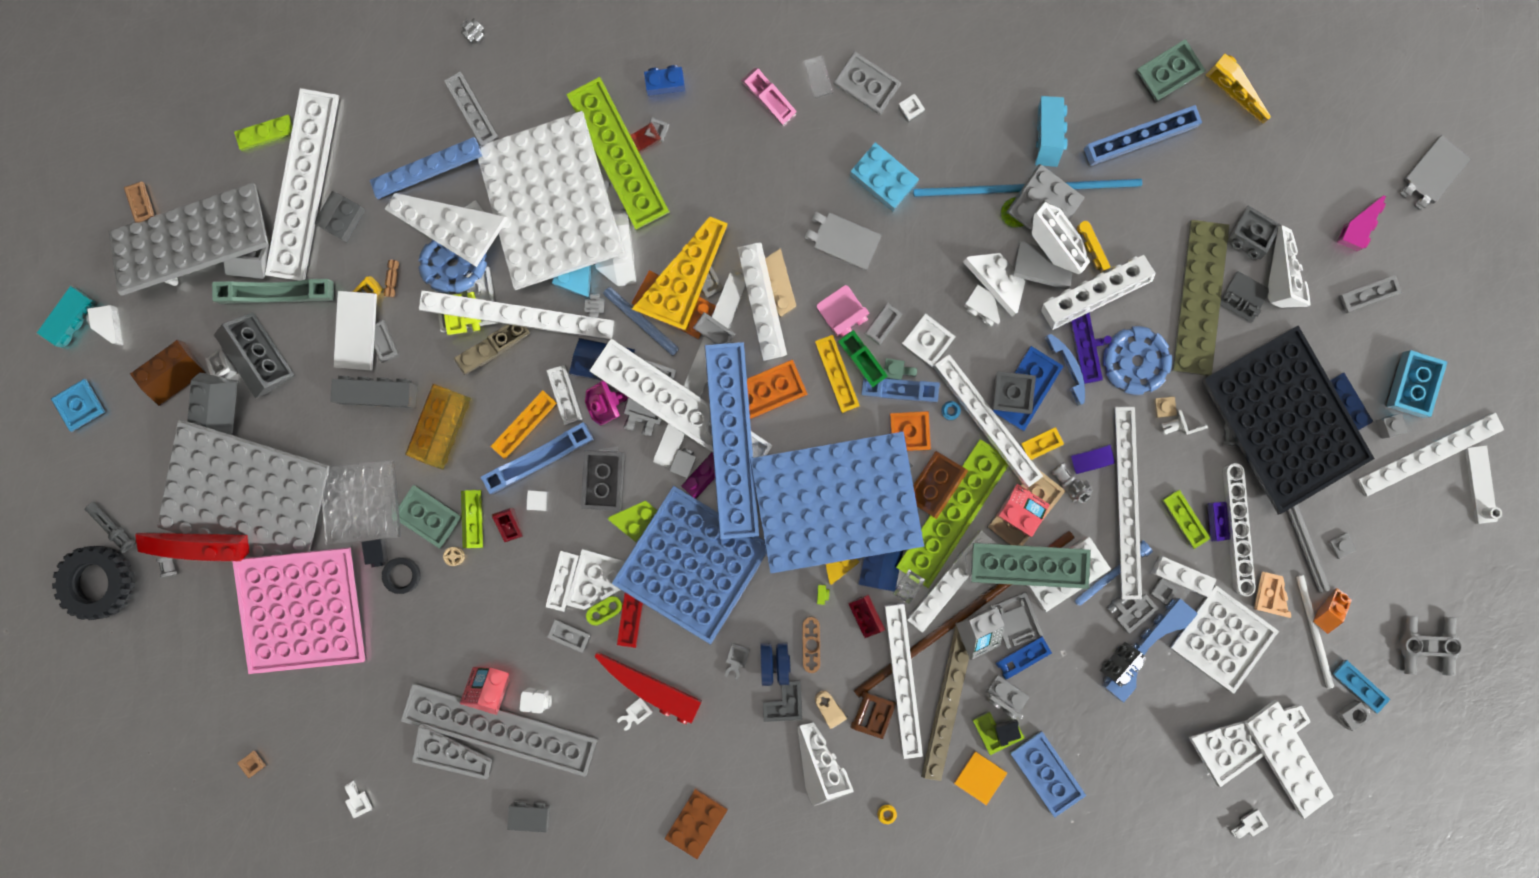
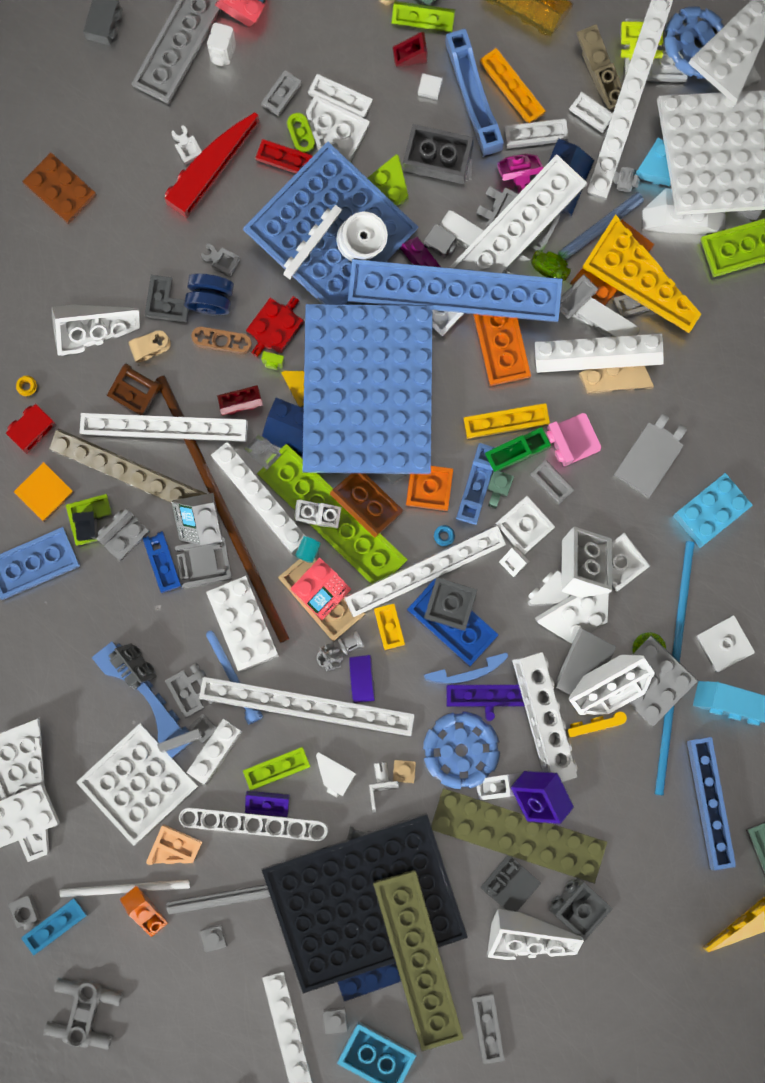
camera: 105 degrees right, 5 degrees down
sand green plate [971,543,1091,589] -> none
dark pink slope [1337,195,1386,252] -> none
none -> red brick [6,403,56,454]
none -> light grey tile [157,729,203,753]
none -> red plate [246,296,304,357]
none -> white plate [283,205,342,279]
none -> white slope [293,499,342,528]
none -> teal piece [295,536,321,563]
none -> white slope [316,752,356,797]
none -> white wheel [336,211,388,261]
none -> olive plate [373,870,464,1051]
none -> white slope [477,773,522,800]
none -> white plate [499,546,530,577]
none -> dark purple brick [510,771,574,824]
none -> clear neon green tile [530,250,571,282]
none -> white slope [561,526,612,597]
none -> white plate [569,92,613,133]
none -> white plate [612,533,651,592]
none -> white plate [696,616,755,673]

